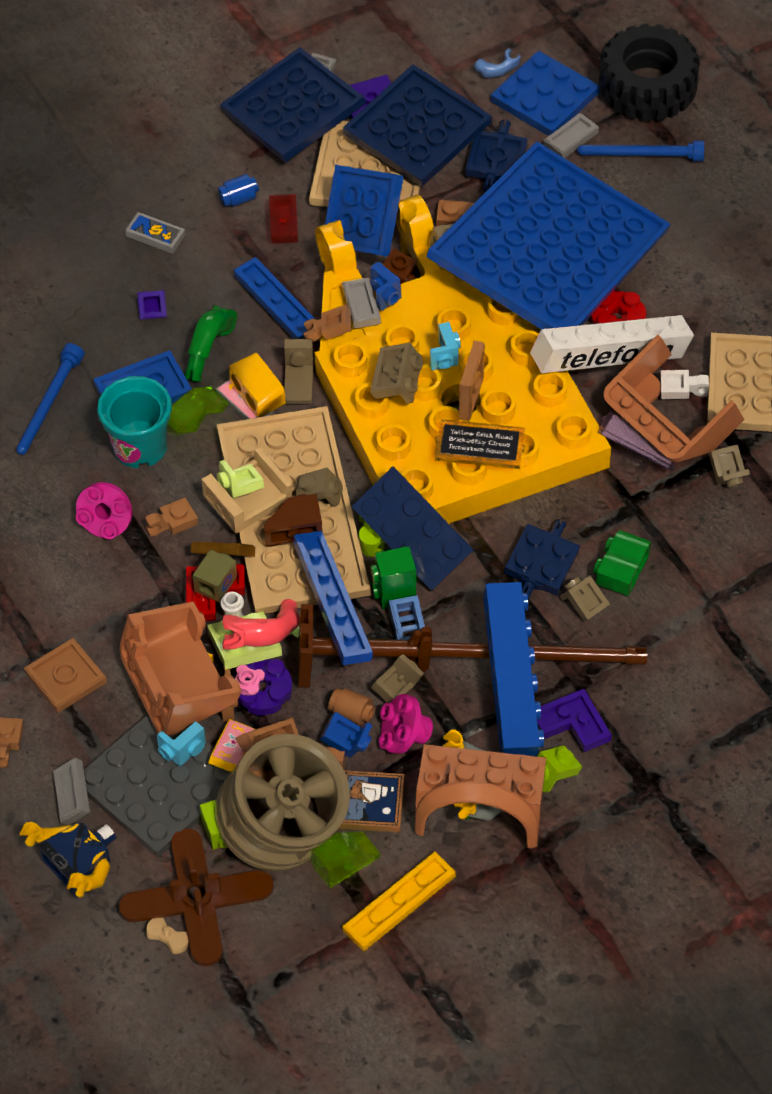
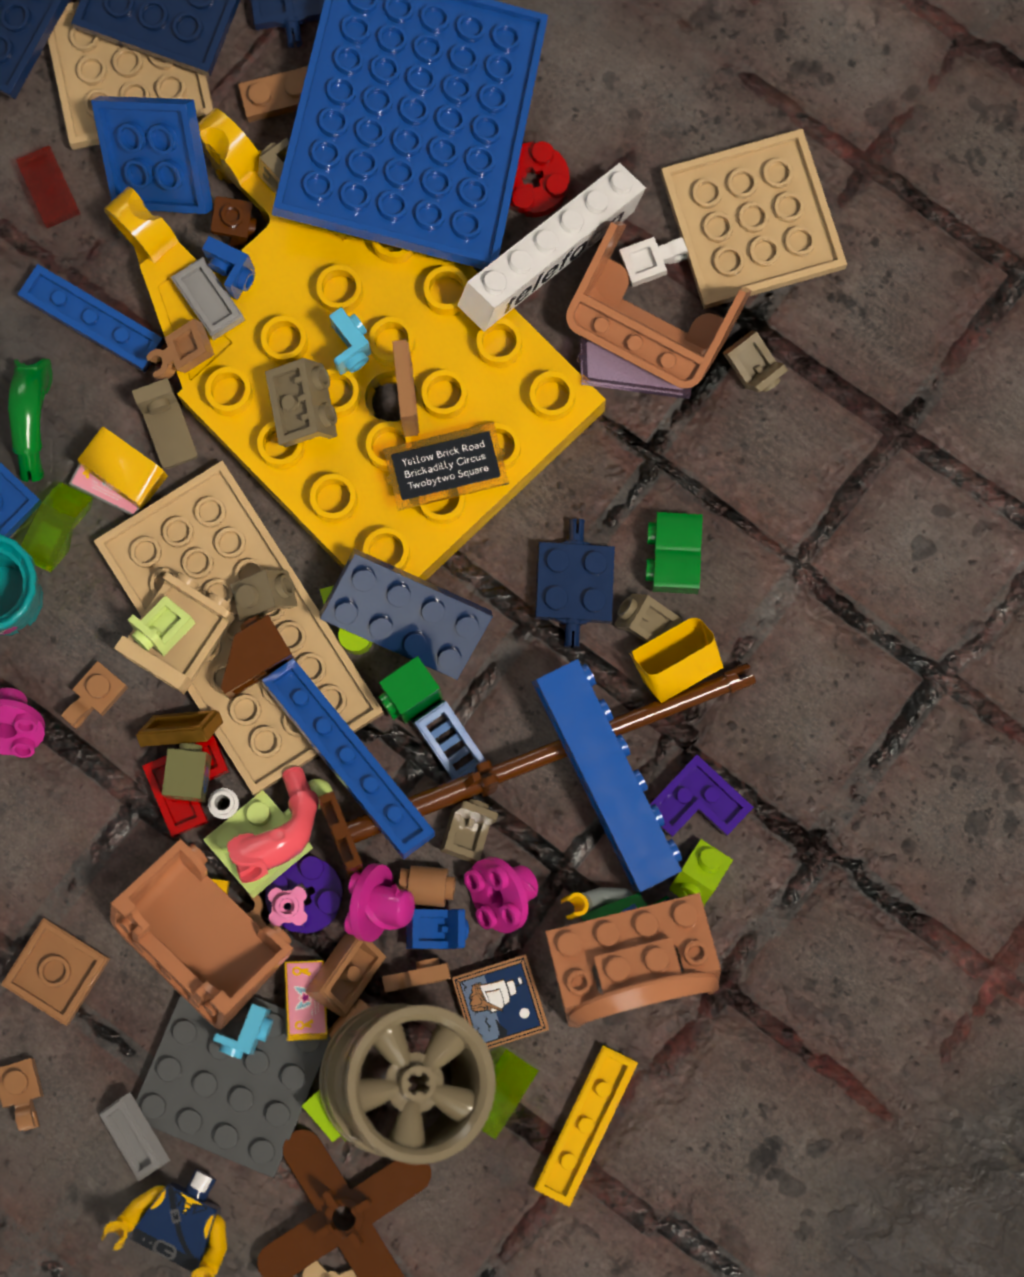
camera: 20 degrees left, 25 degrees up
none -> dark pink plate [344,863,415,942]
none -> yellow piece [630,618,723,703]

